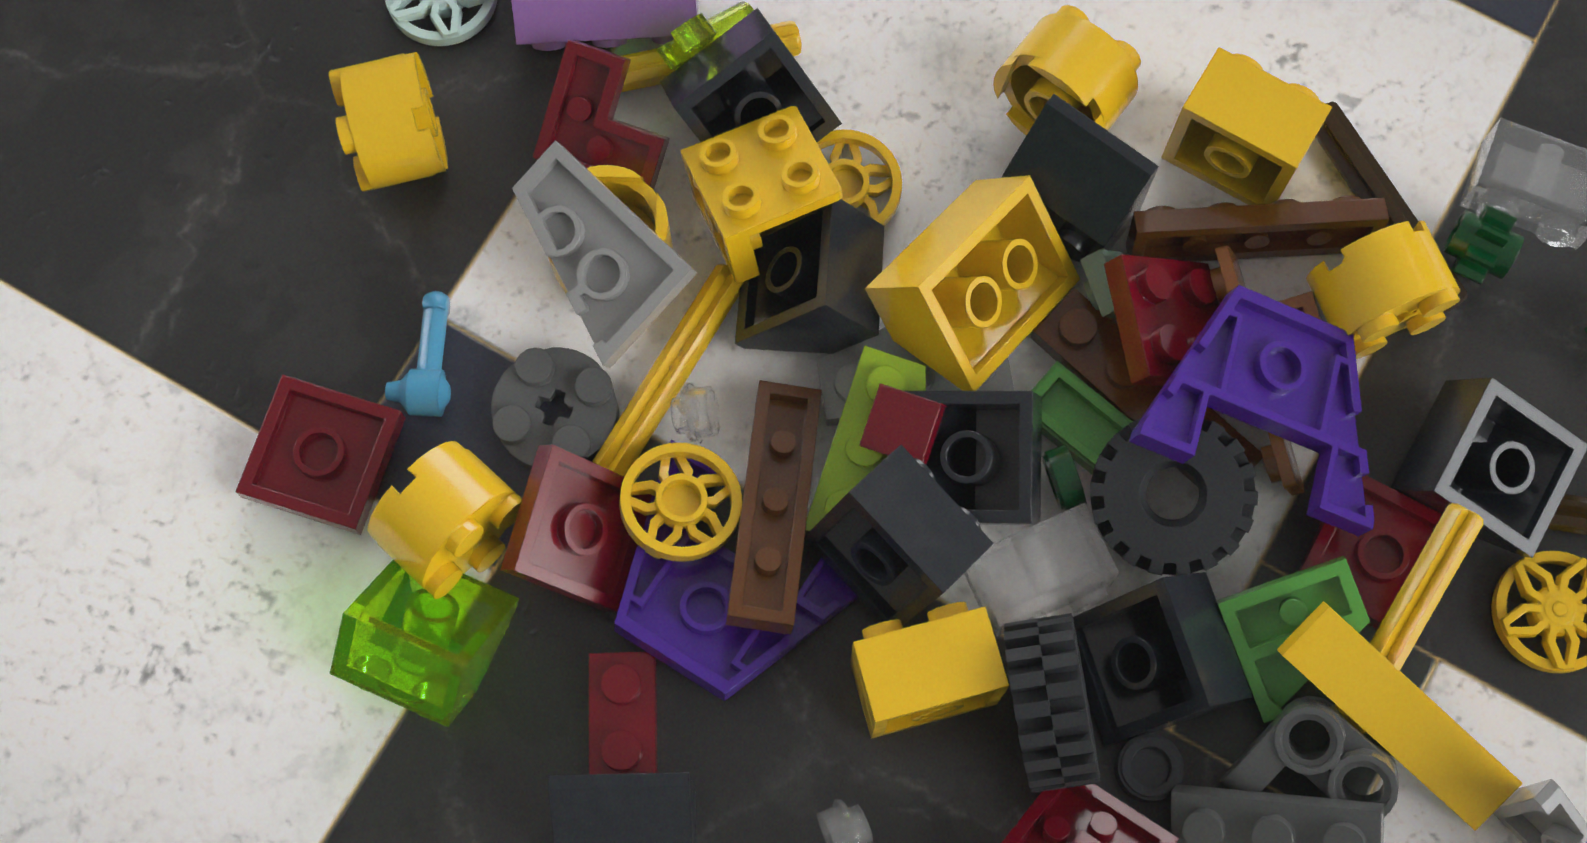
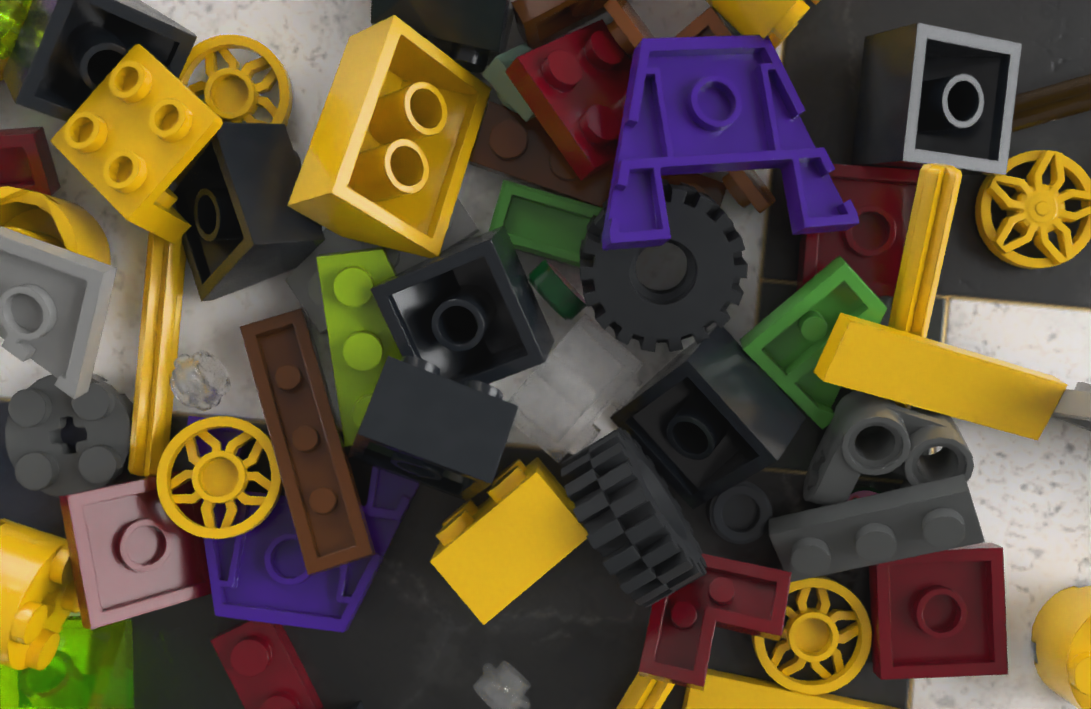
camera: 25 degrees left, 15 degrees up
dark red tile [859,383,946,464] -> none

